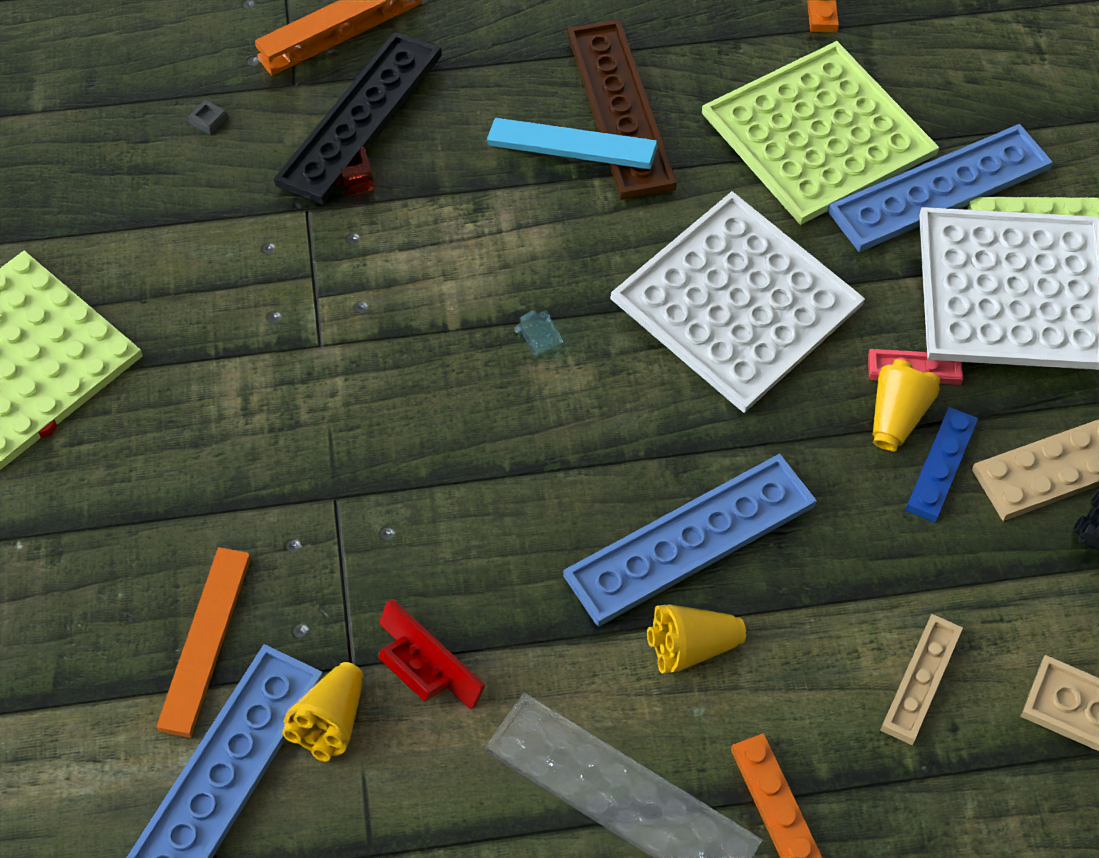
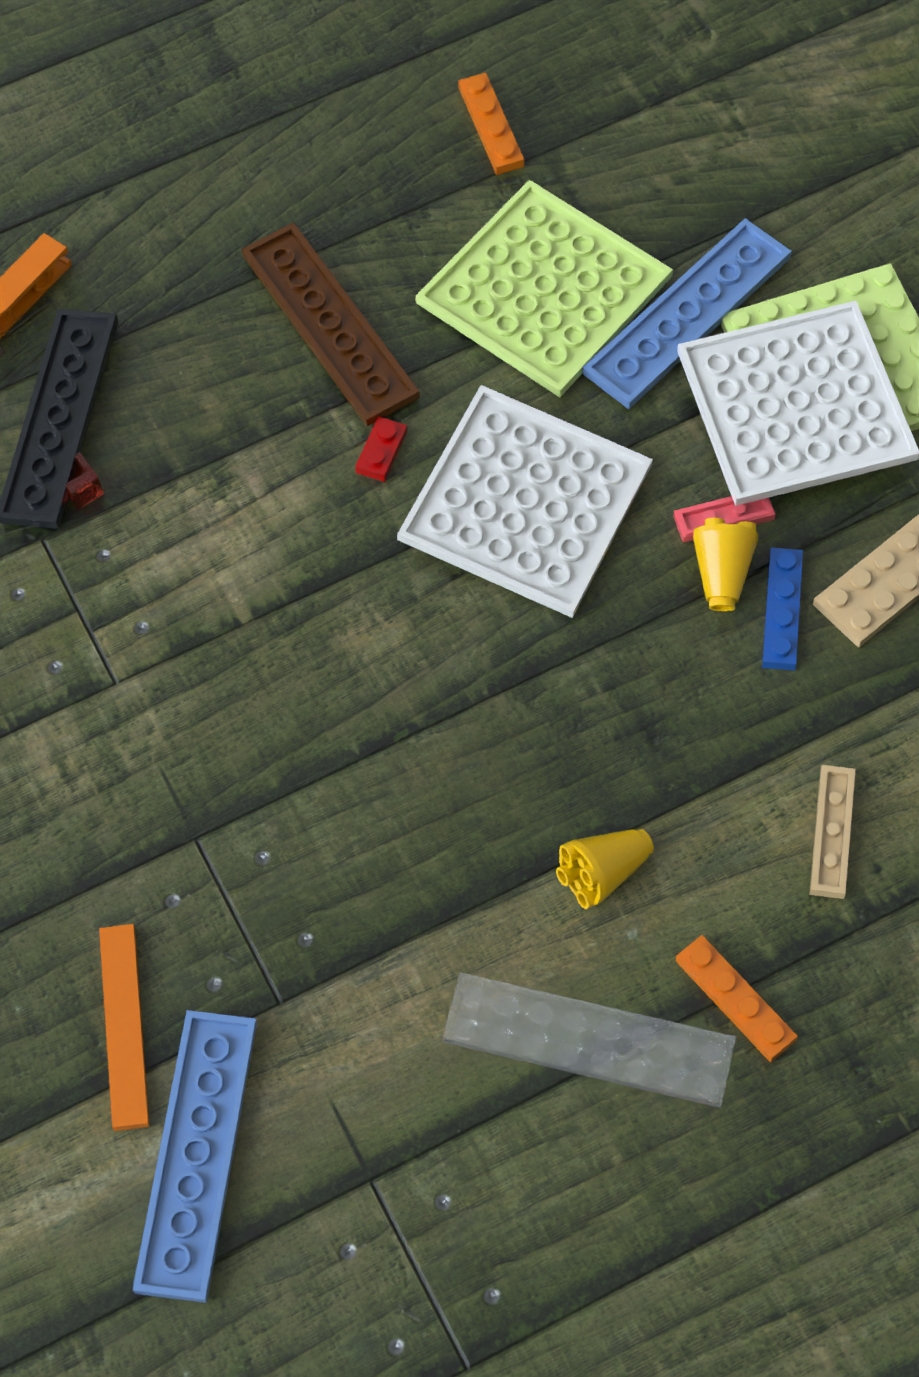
camera: 15 degrees left, 5 degrees up
yellow cone [282,662,364,762] -> none
red bracket [378,599,485,709] -> none
medium azure tile [487,118,658,169] -> none
clear light blue bracket [514,310,563,357] -> none
medium blue plate [563,453,817,627] -> none
none -> red plate [355,417,408,482]

